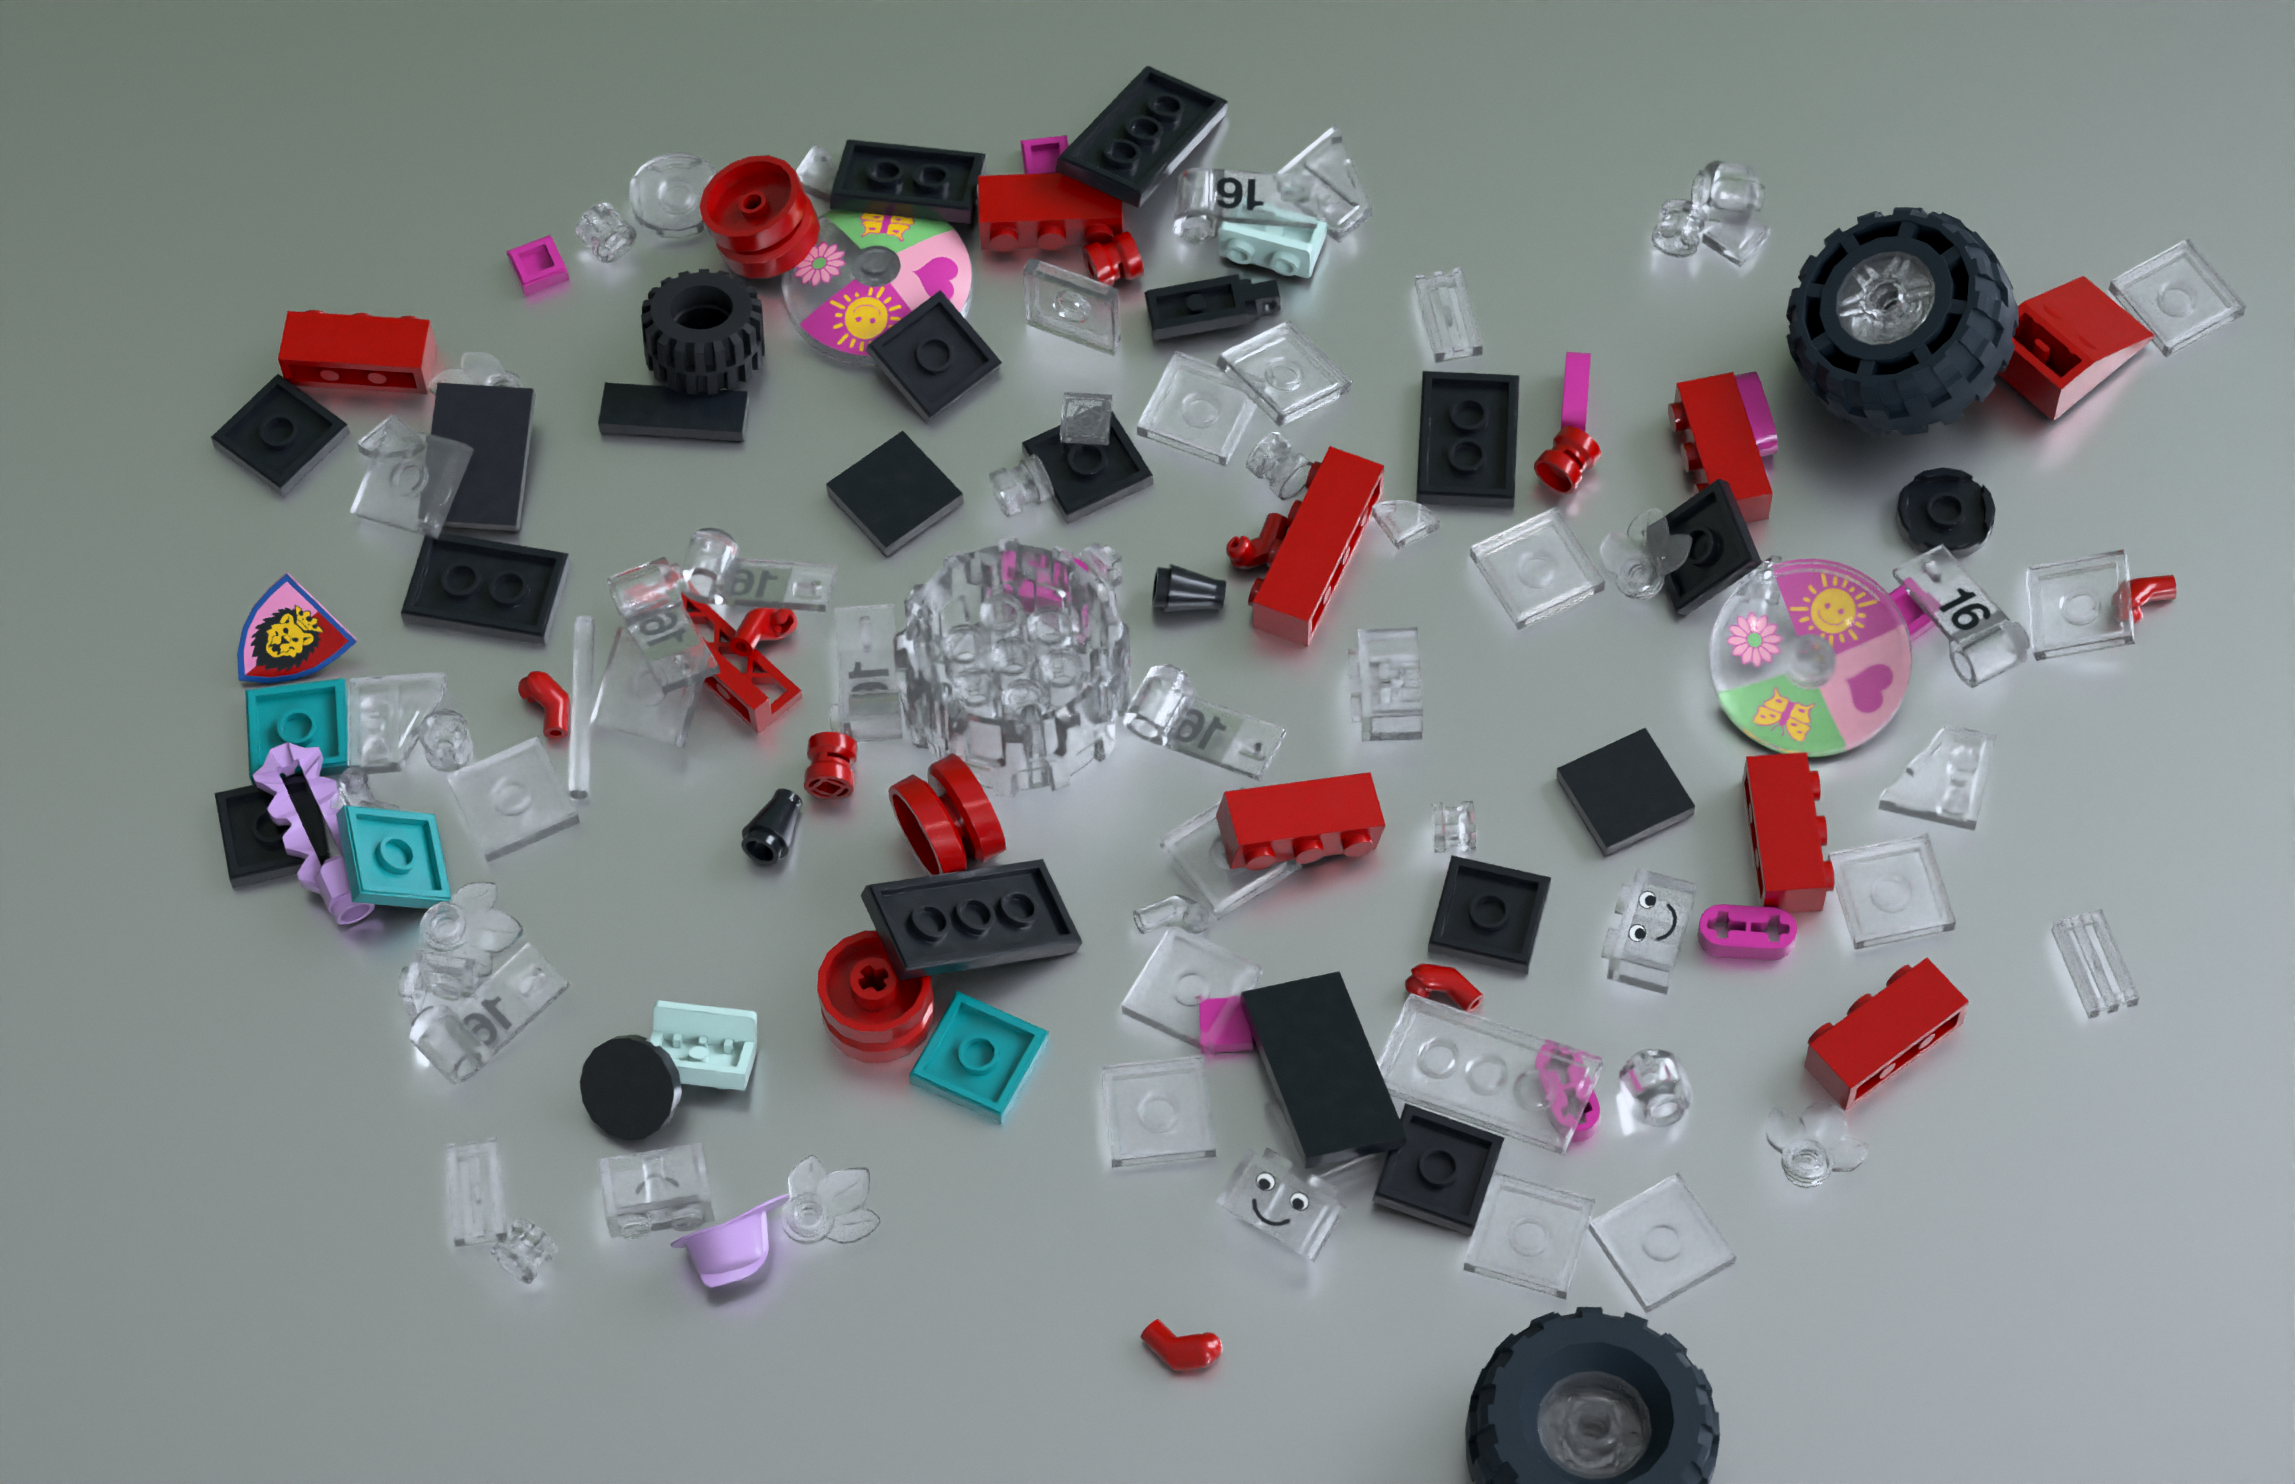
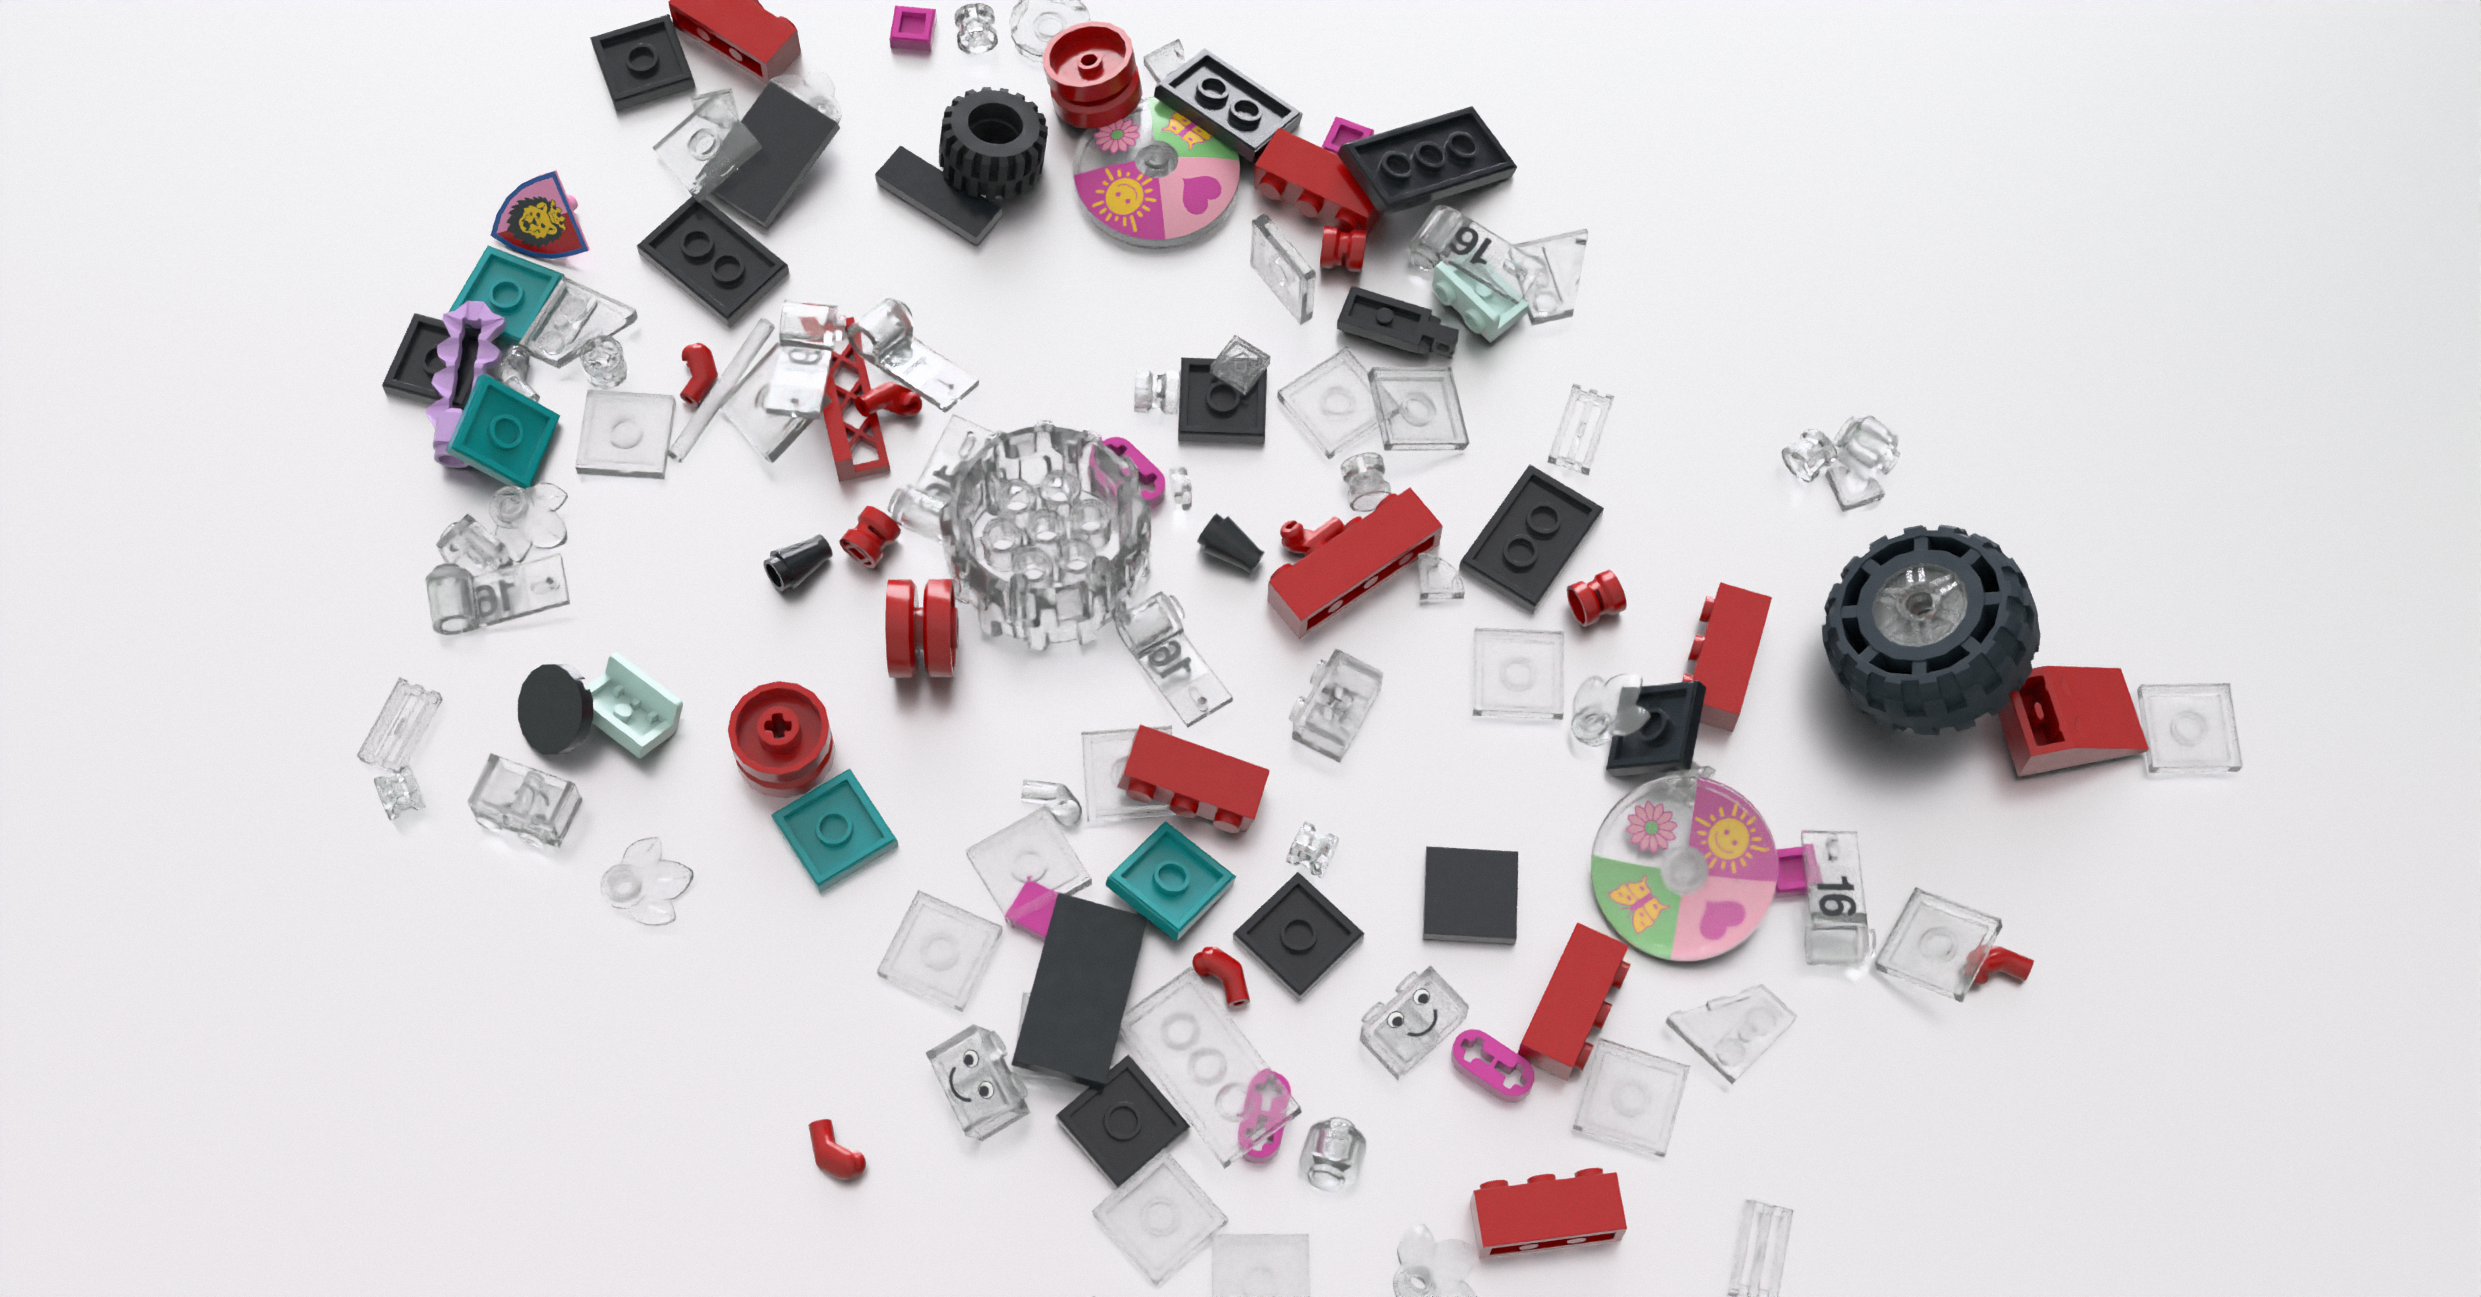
camera: 25 degrees right, 5 degrees up
lavender piece [670,1194,791,1288] -> none
black tile [826,430,964,556] -> none
black tile [860,859,1082,981] -> none
black tile [865,290,1002,423] -> none
dark pink beam [1561,352,1591,432] -> none
dark pink beam [1734,371,1778,457] -> none
black tile [1895,467,1996,560] -> none
none -> teal tile [1105,821,1236,942]

